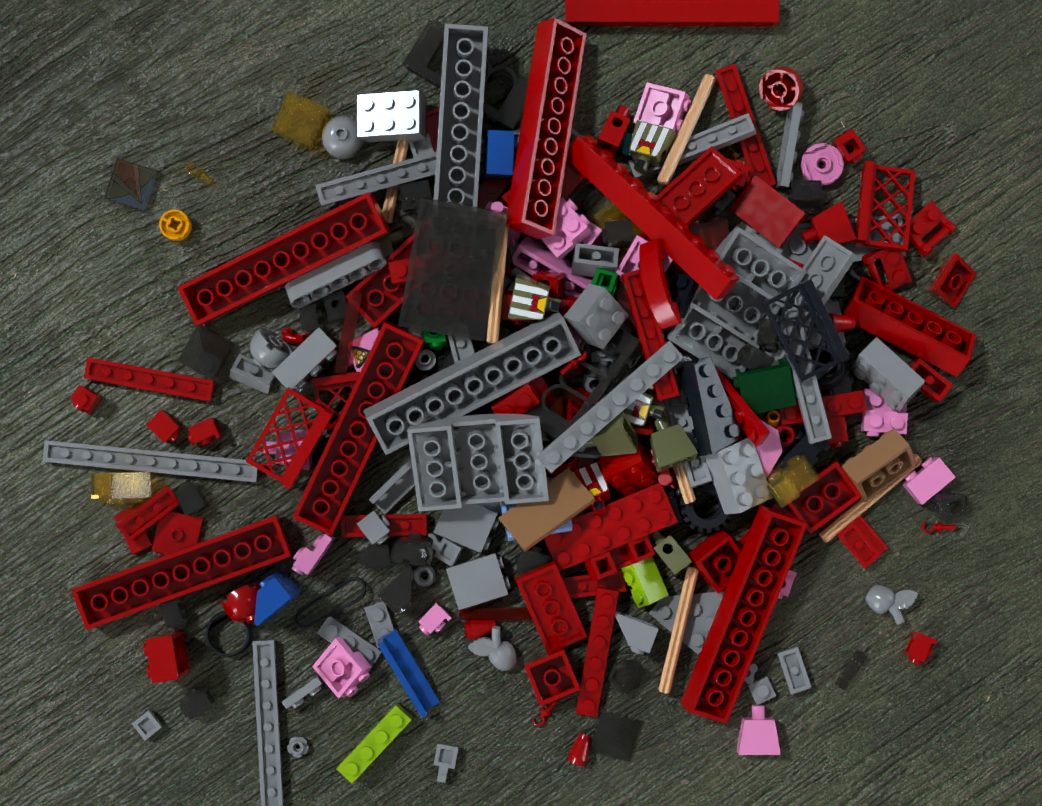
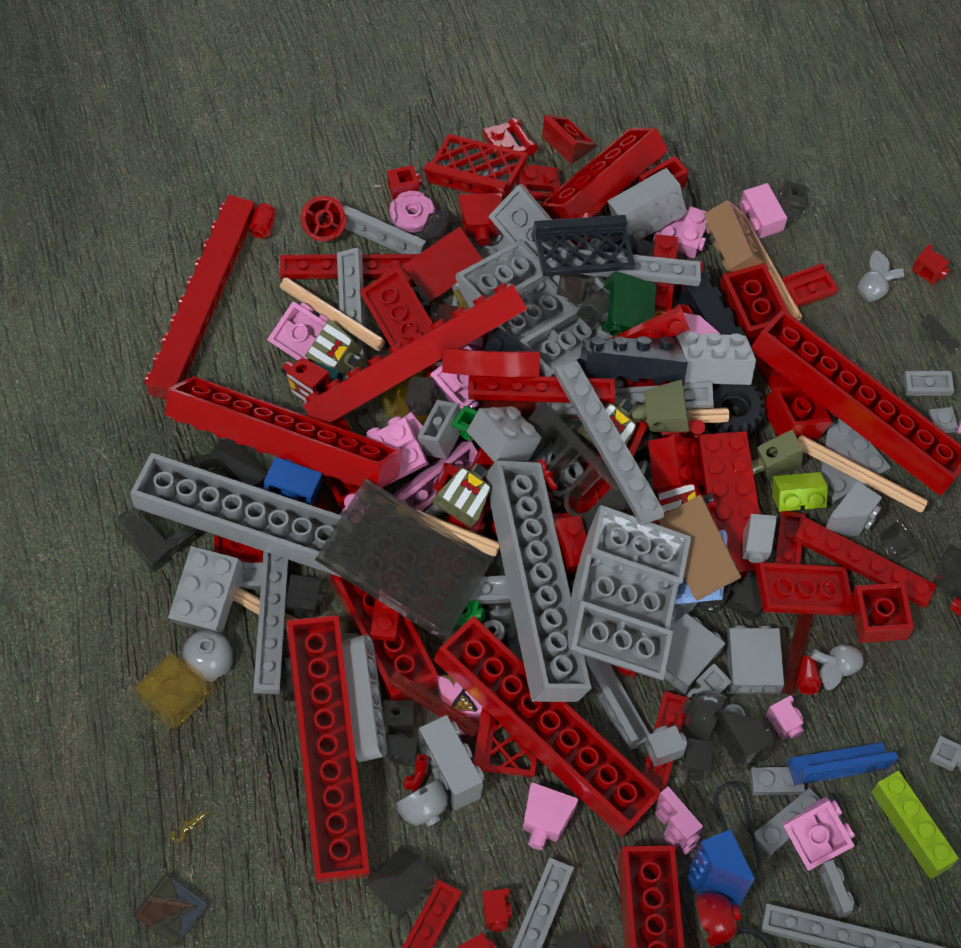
camera: 75 degrees left, 25 degrees down
light orange wheel [159,209,192,241] -> none
light grey slope [229,354,276,394] -> none
red fence [245,387,335,489] -> none
light grey plate [287,736,309,758] -> none
red hand [532,700,558,727] -> none
red arch [583,535,656,581] -> none
olive torso [584,411,638,456] -> none
clear yellow brick [766,455,819,508] -> none
red hand [921,522,956,534] -> none
none -> red brick [248,203,276,239]
none -> light grey slope [742,514,776,563]

